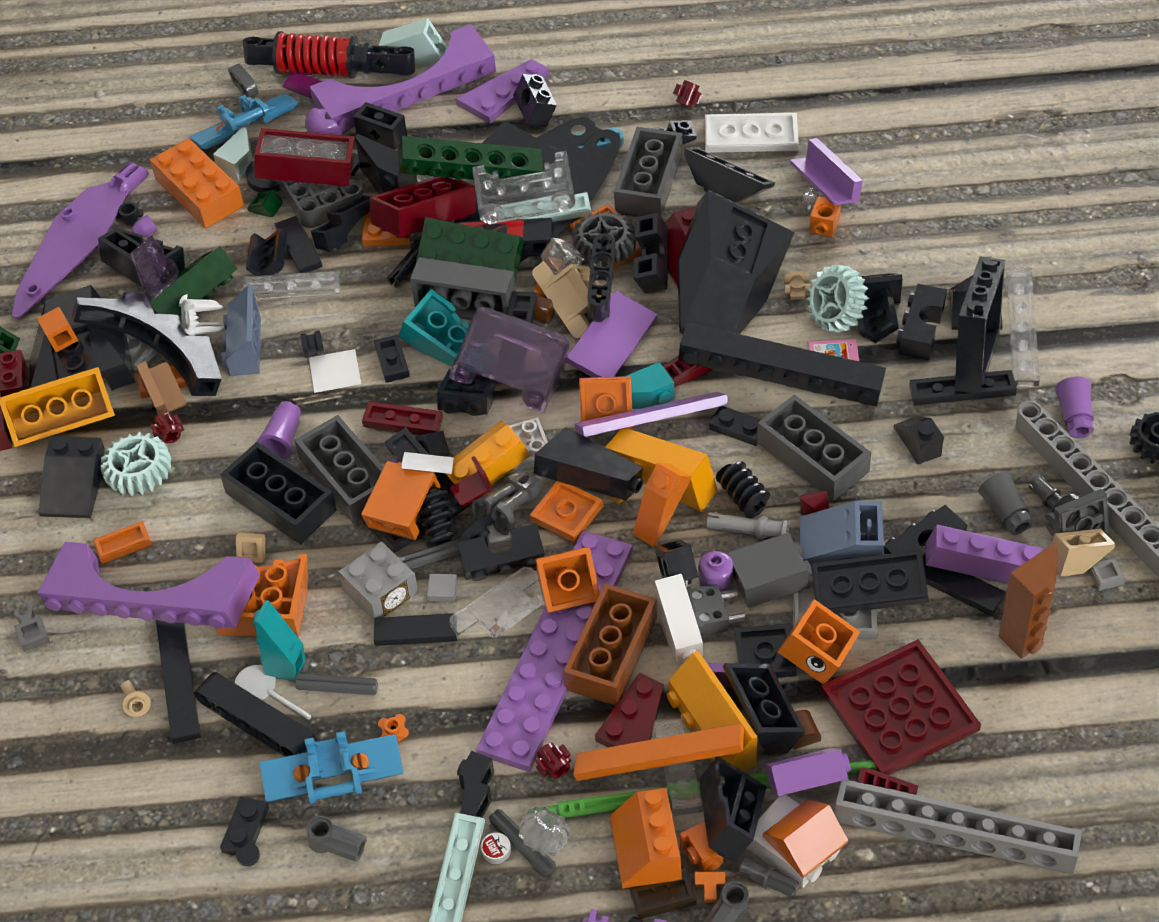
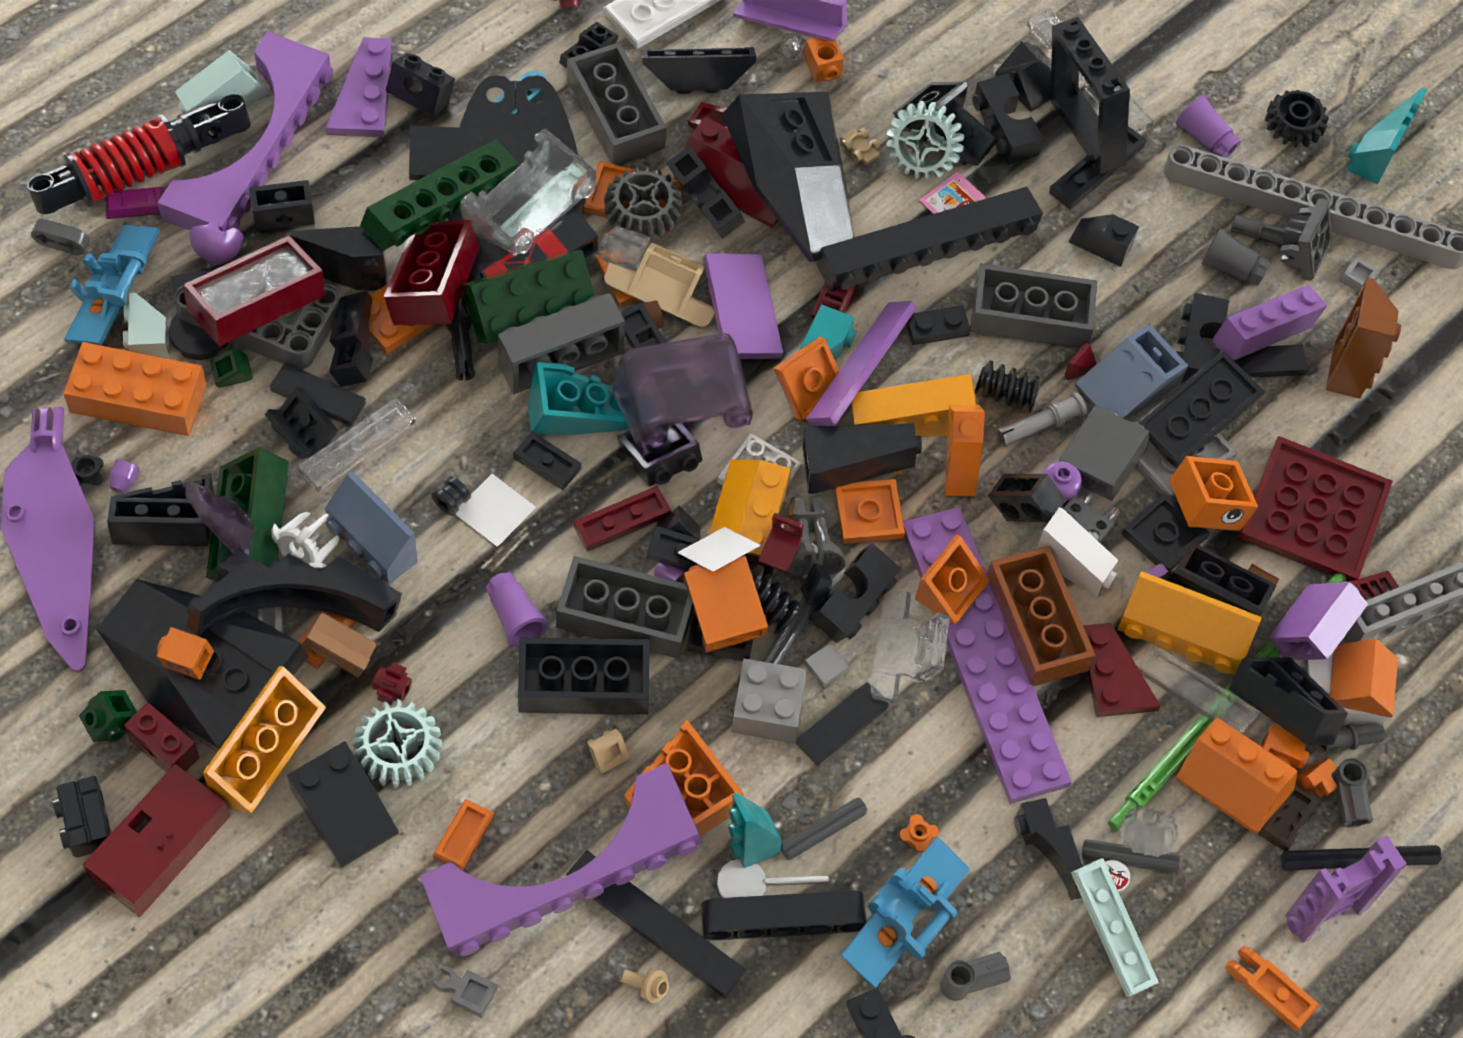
camera: 50 degrees left, 10 degrees up
dark red gear [535,743,572,779] -> none
orange tile [573,724,744,781] -> none
black beam [587,233,615,322] -> none
tan slope [1051,529,1115,576] -> none

